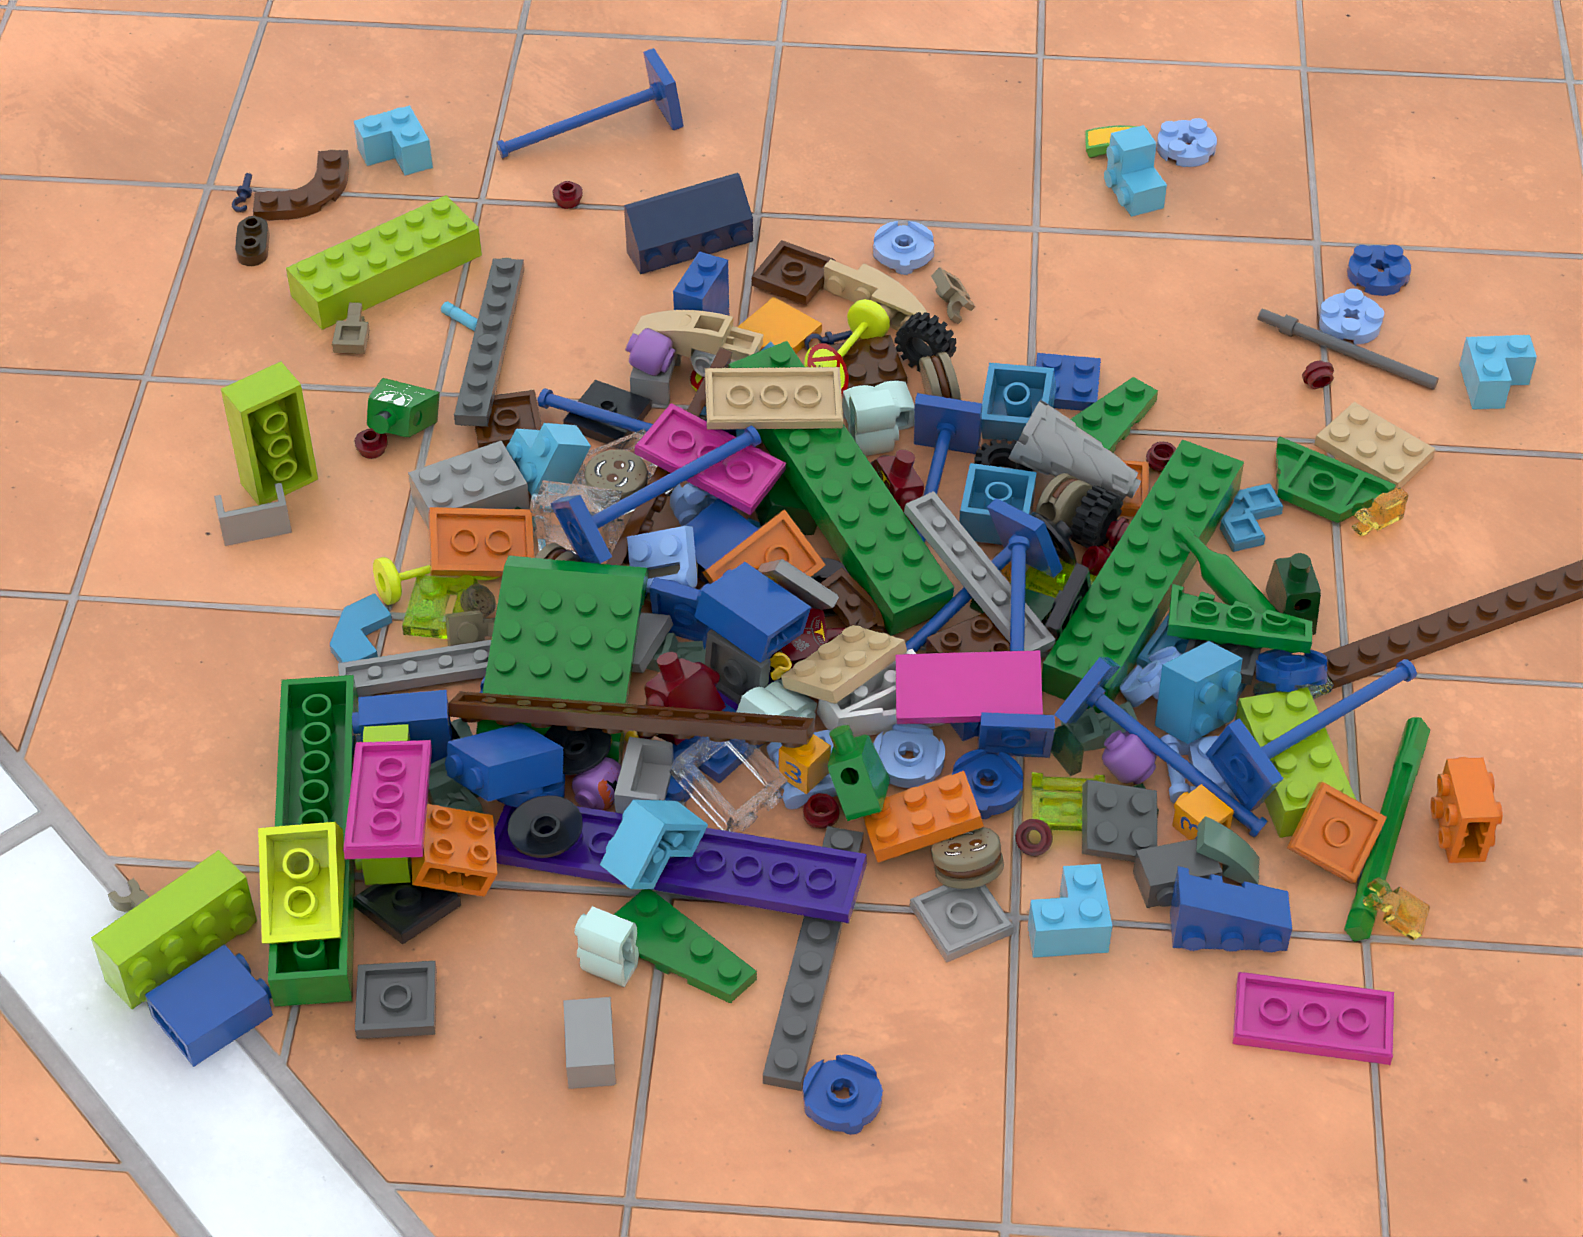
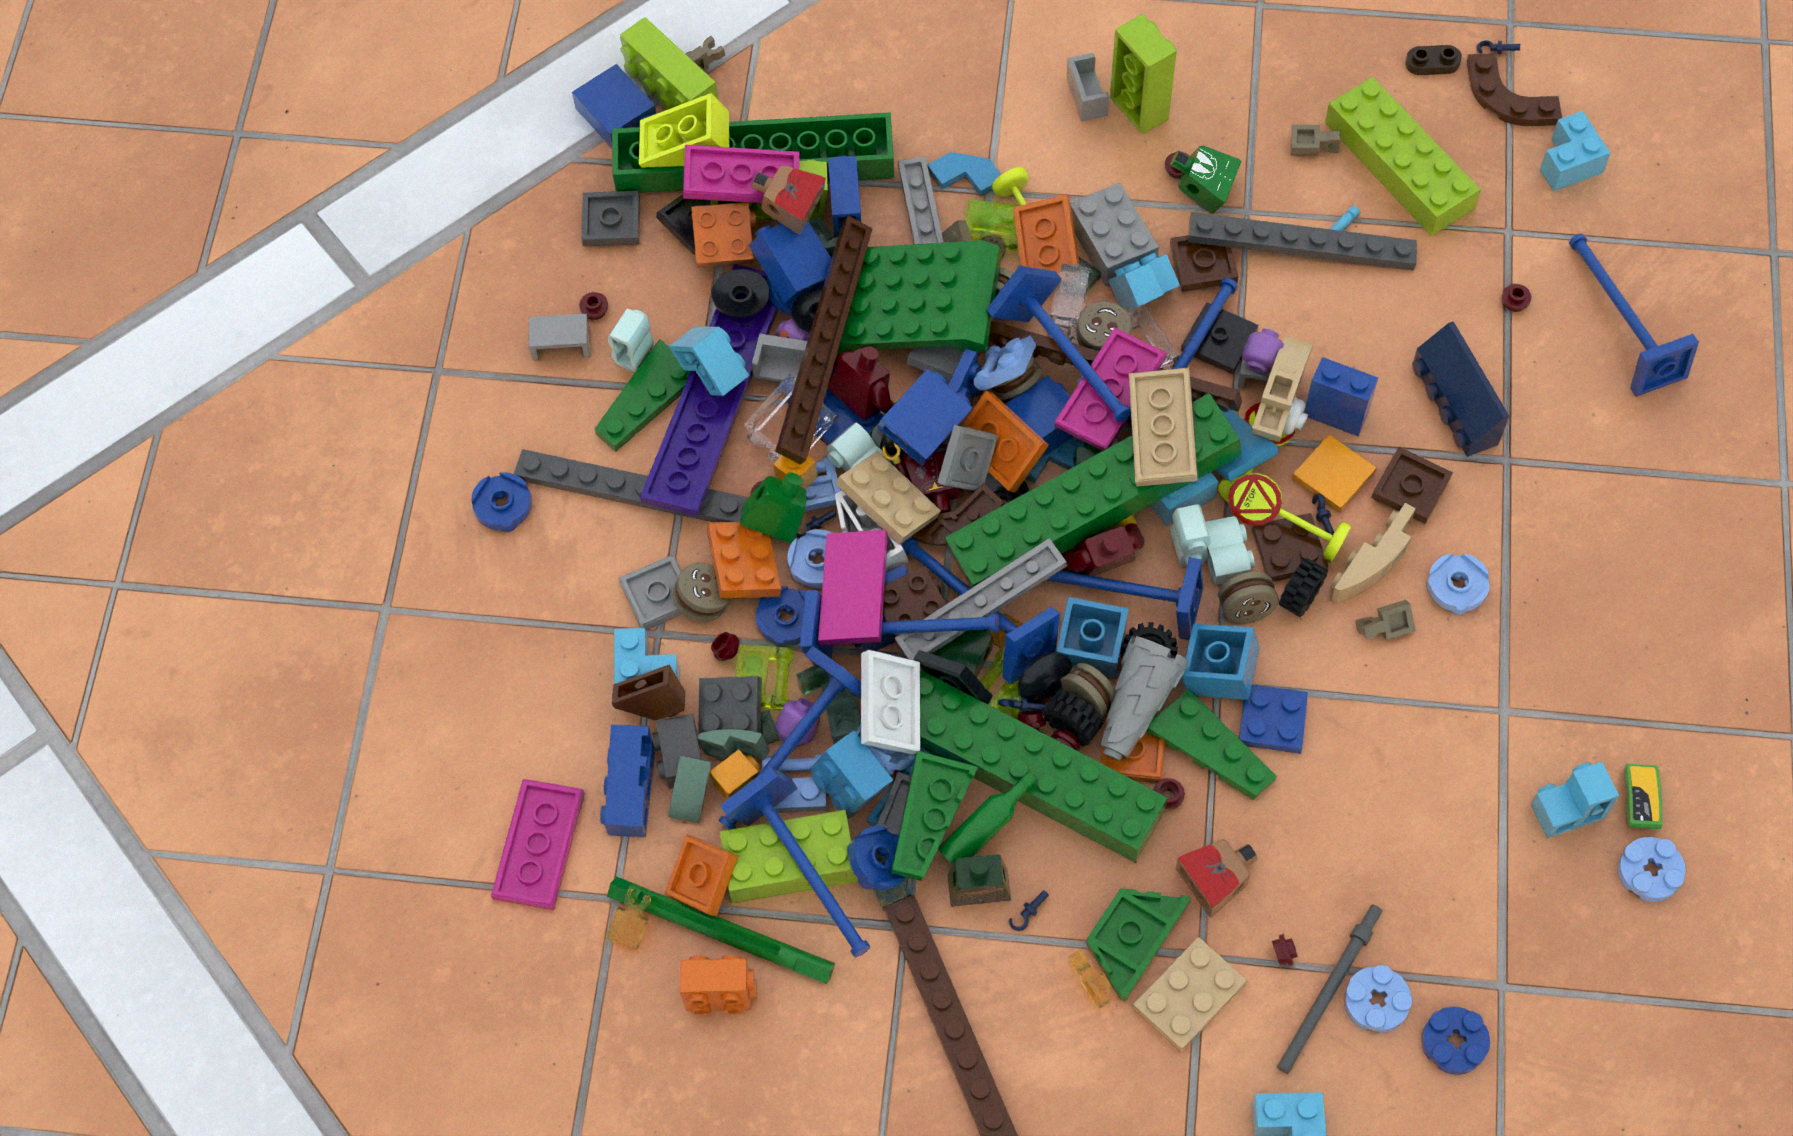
camera: 95 degrees right, 15 degrees up
dark azure tile [1220,483,1283,552] -> none
none -> dark red plate [579,292,608,320]
none -> reddish brown slope [612,665,686,721]
none -> sand green slope [697,729,770,760]
none -> torso [752,165,826,235]
none -> white plate [861,650,920,755]
none -> dark blue hand [998,697,1046,713]
none -> dark blue hand [1009,890,1049,931]
none -> torso [1176,840,1257,917]

